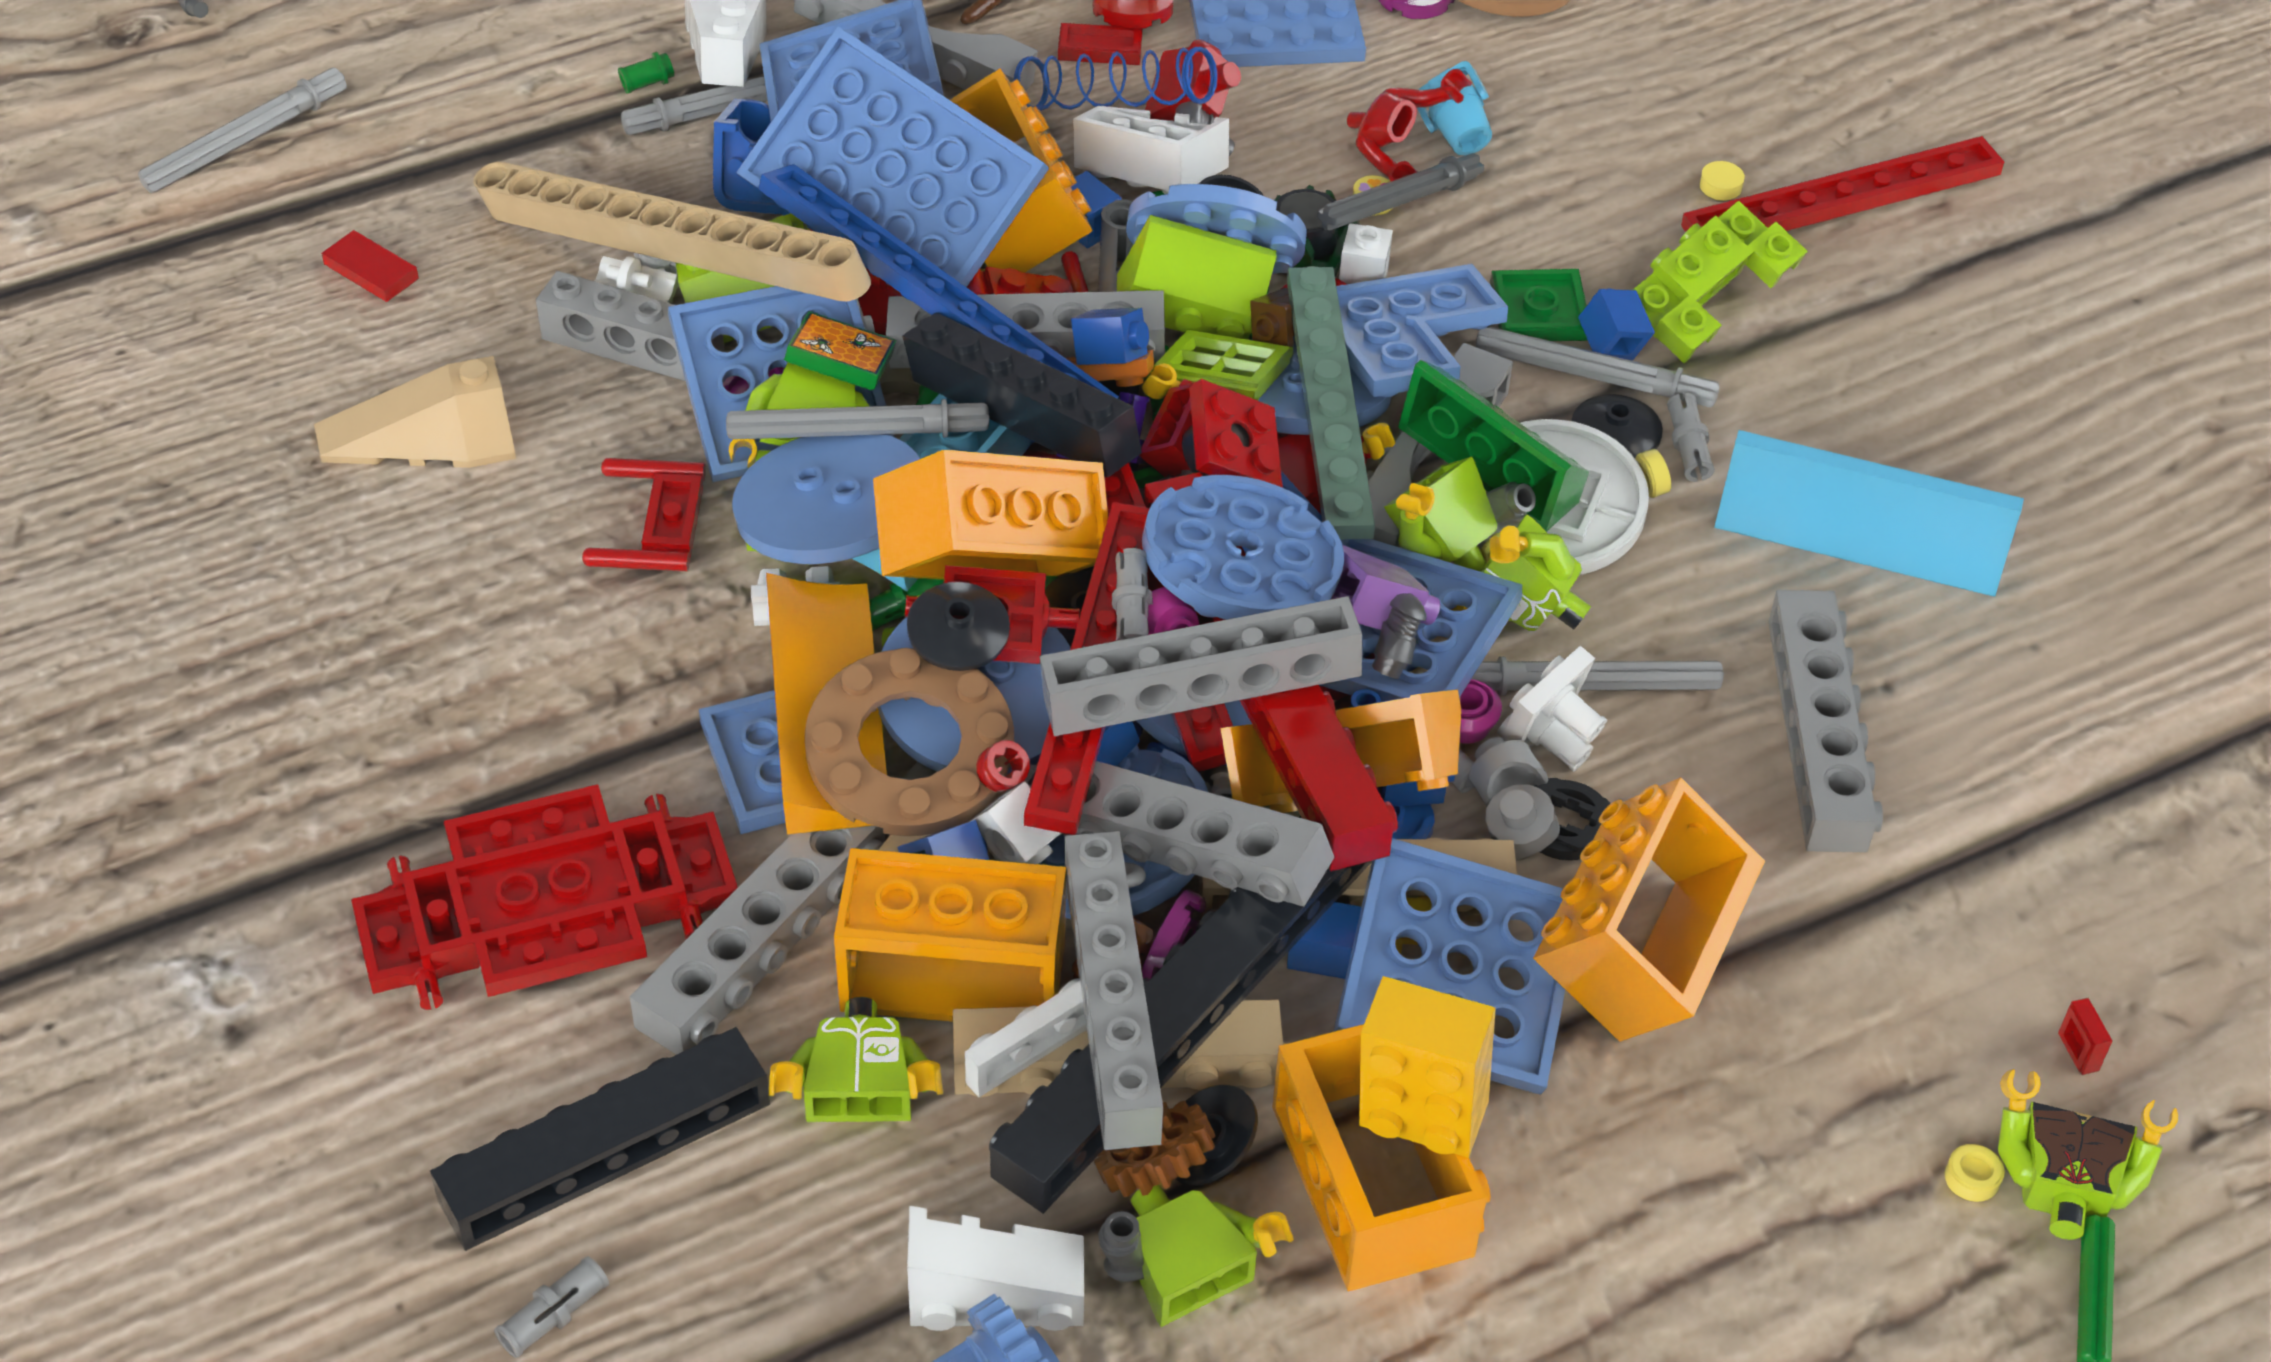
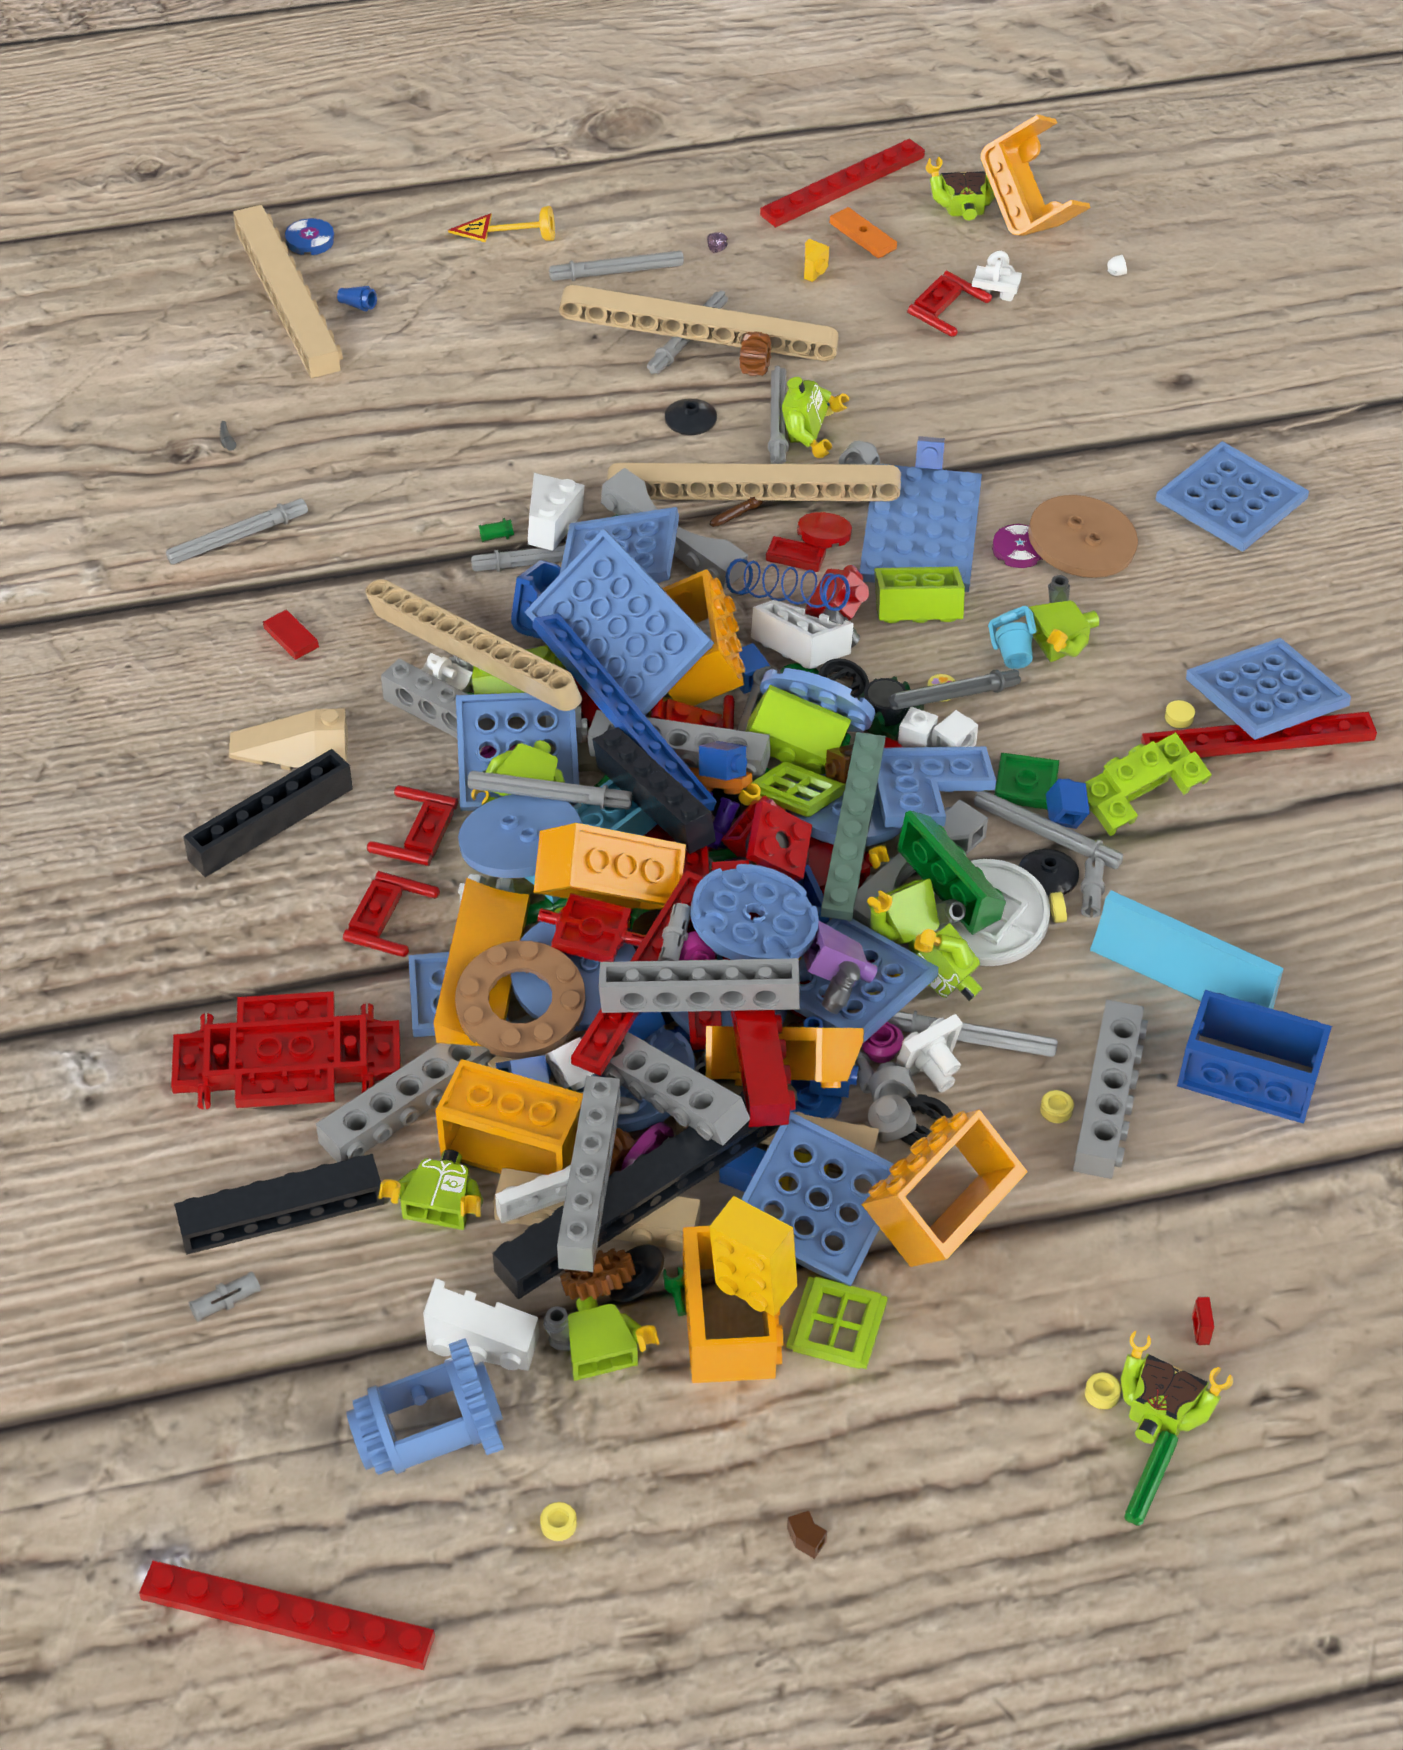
camera: 15 degrees right, 0 degrees up
tile [784,311,897,390] -> none
black dish [907,582,1010,671] -> none
red bush [976,740,1030,792] -> none
red piece [1347,69,1472,181] -> none
none -> black brick [183,749,353,878]
none -> red plate [343,871,440,957]
none -> green hand [663,1267,686,1316]
none -> lime piece [786,1276,888,1369]
none -> lime slope [874,566,965,623]
none -> white brick [931,710,978,747]
none -> lime torso [1027,575,1099,662]
none -> light yellow tile [1040,1090,1074,1123]
none -> blue hose [1177,990,1332,1124]
none -> medium blue piece [1186,638,1351,739]

